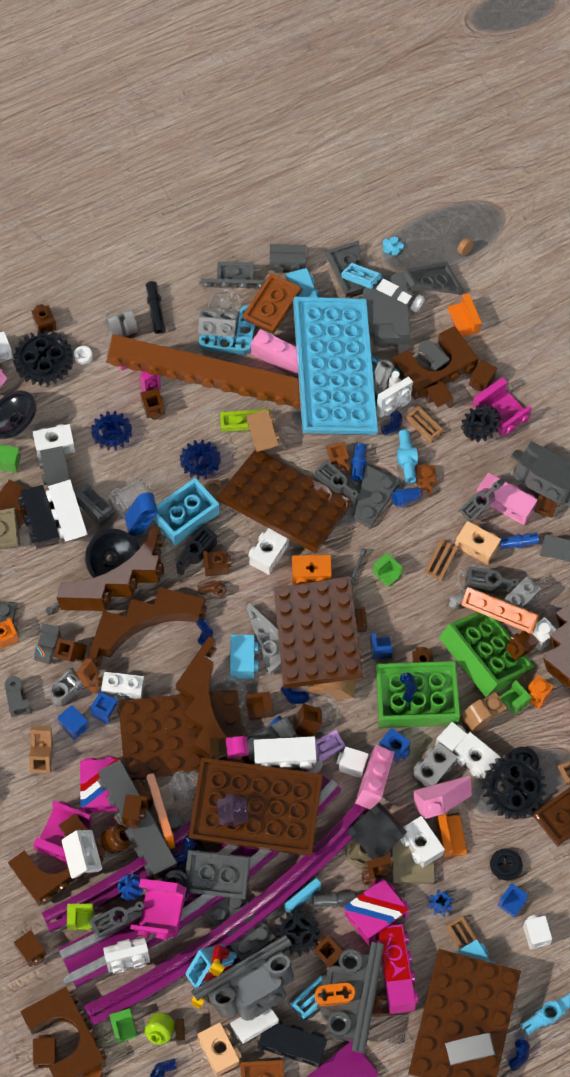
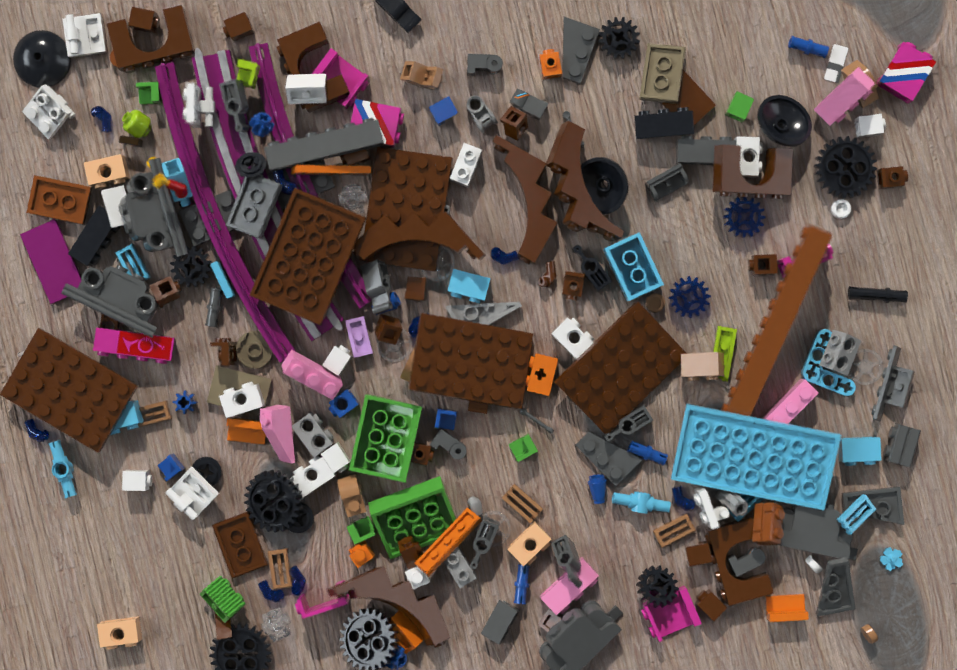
camera: 110 degrees right, 25 degrees up
white brick [46,480,87,542] -> none
dark orange plate [76,659,102,693] -> none
blue panel [90,692,118,725] -> none
reddish brown head [101,824,131,854] -> none
light grey wheel [106,310,138,337] -> none
clear brick [109,477,153,519] -> none
reddish brown brick [122,794,148,829] -> none
blue beam [125,492,158,536] -> none
dark pink panel [130,879,187,940] -> none
leg [210,736,249,760] -> none
clear purple brick [217,793,249,827] -> none
dark orange plate [242,273,302,334] -> none
white brick [254,736,316,770] -> none
orange beam [314,983,355,1007] -> none
dark orange plate [326,442,349,474] -> none
panel [343,879,409,946] -> none
black brick [347,802,407,859] -> none
white sticker [376,279,413,304] -> none
clear blue arm [400,672,418,703] -> none
dark orange plate [416,465,436,497] -> none
light grey slope [445,1033,496,1065] -> none
none -> white plate [165,467,219,520]
none -> dark grey leg [430,428,467,459]
none -> reddish brown arch [713,144,793,199]
none -> dark orange brick [752,503,785,546]

